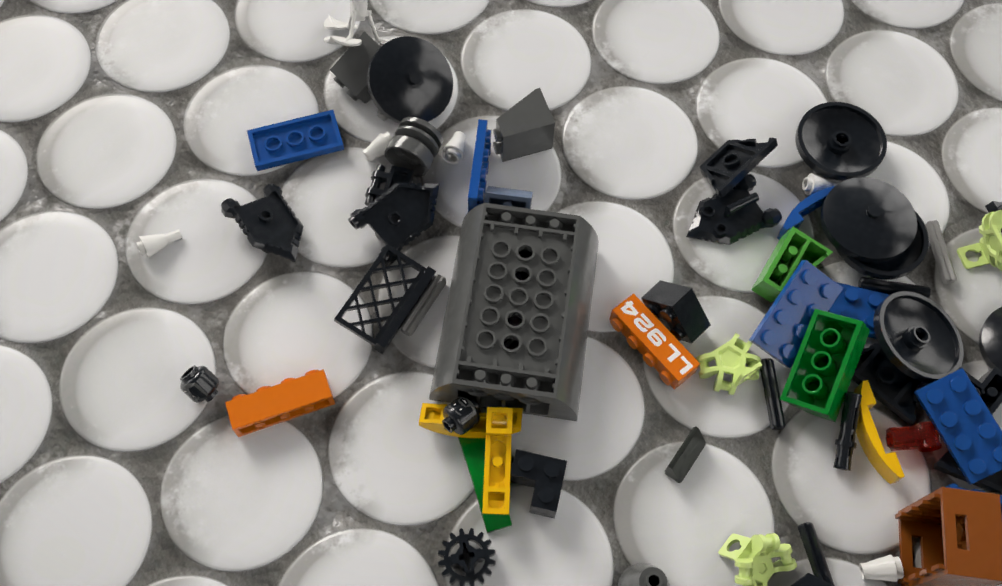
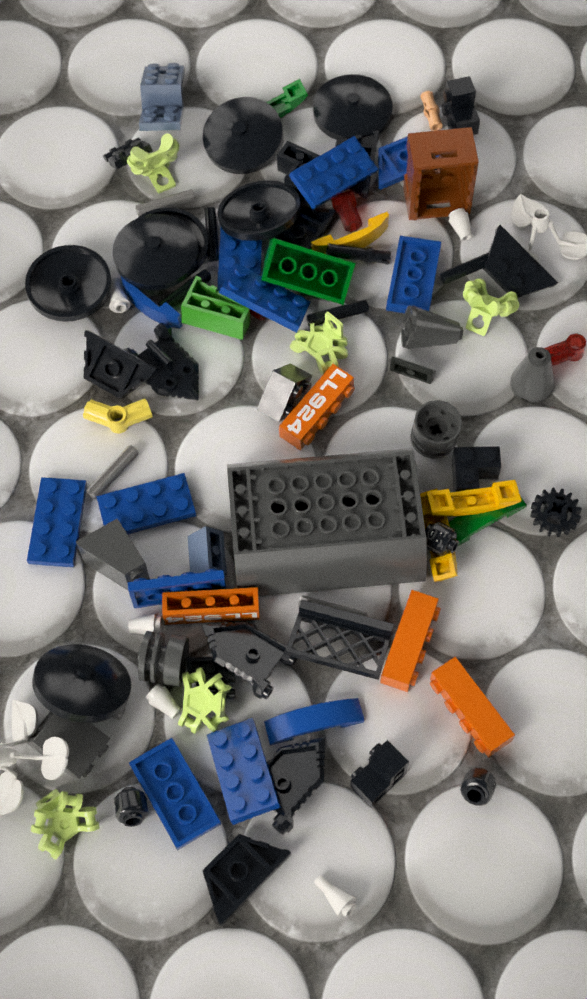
camera: 100 degrees left, 0 degrees up
none -> blue plate [27,477,87,567]
none -> yellowish green piece [31,789,100,860]
none -> light yellow piece [83,399,152,434]
none -> light grey axle [87,445,138,499]
none -> blue plate [96,473,196,534]
none -> black head [114,787,148,827]
none -> black axle [158,269,211,308]
none -> orange brick [162,587,260,625]
none -> yellowish green piece [178,668,232,734]
none -> black wing [202,834,292,926]
none -> blue plate [207,718,280,825]
none -> blue slope [264,698,365,746]
none -> black brick [350,740,409,808]
none -> orange brick [380,590,441,692]
none -> blue plate [386,236,441,313]
none -> dark grey cone [401,306,463,349]
none -> dark grey wheel [410,400,462,459]

